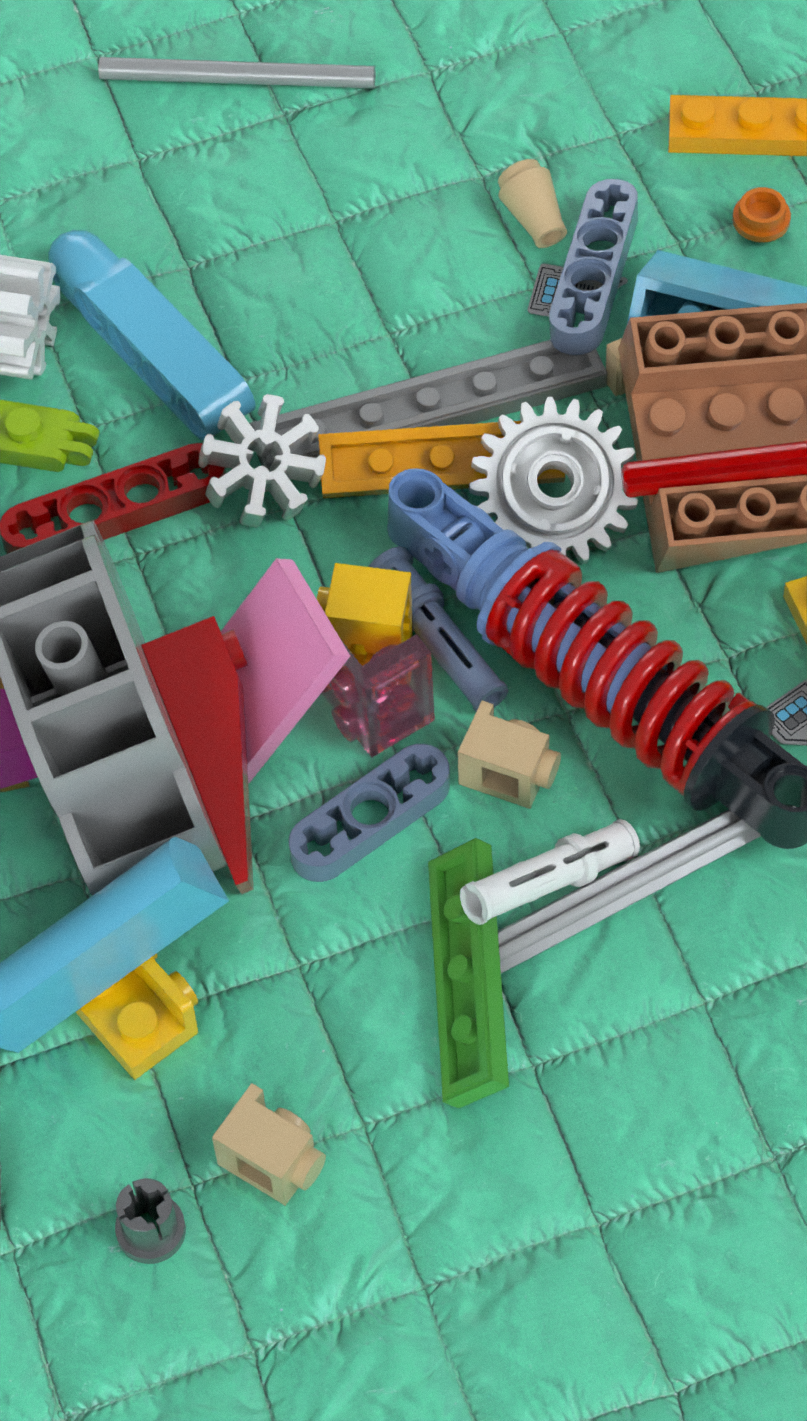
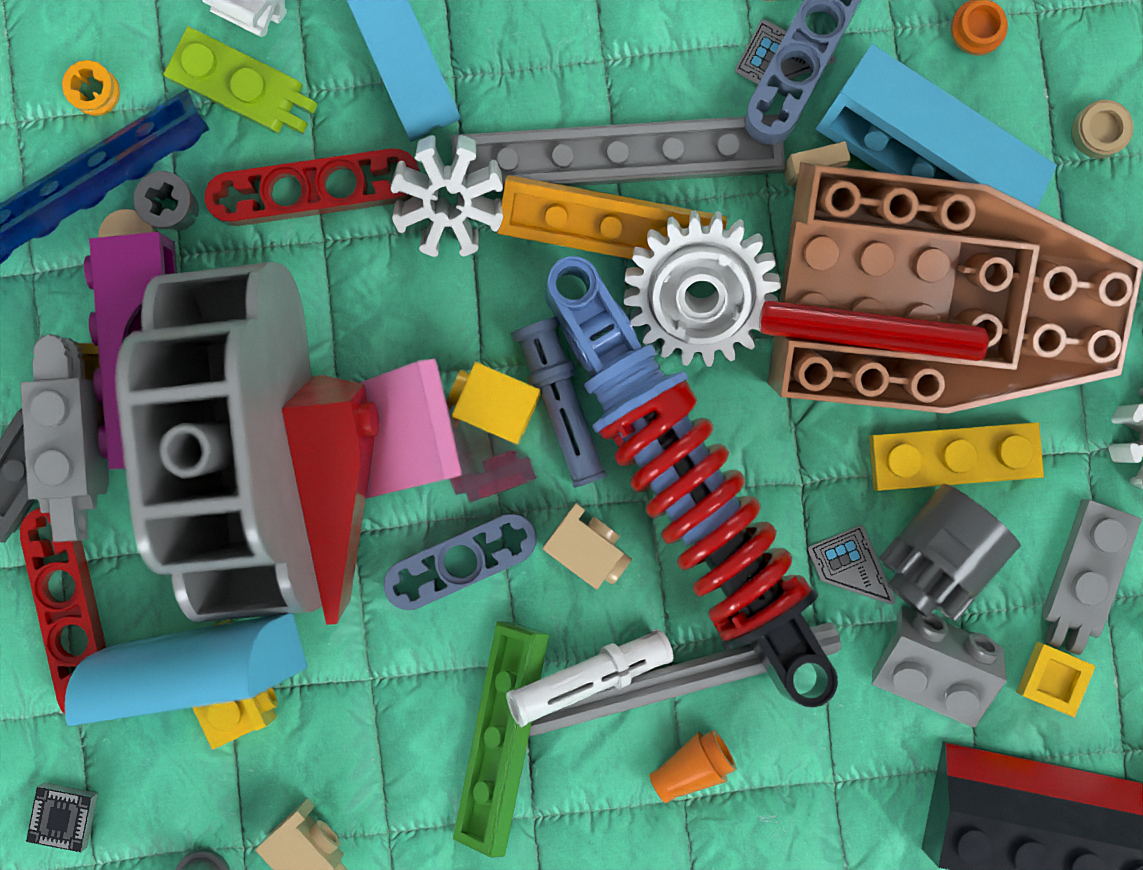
camera: 10 degrees right, 30 degrees up
none -> orange cone [649,730,737,803]

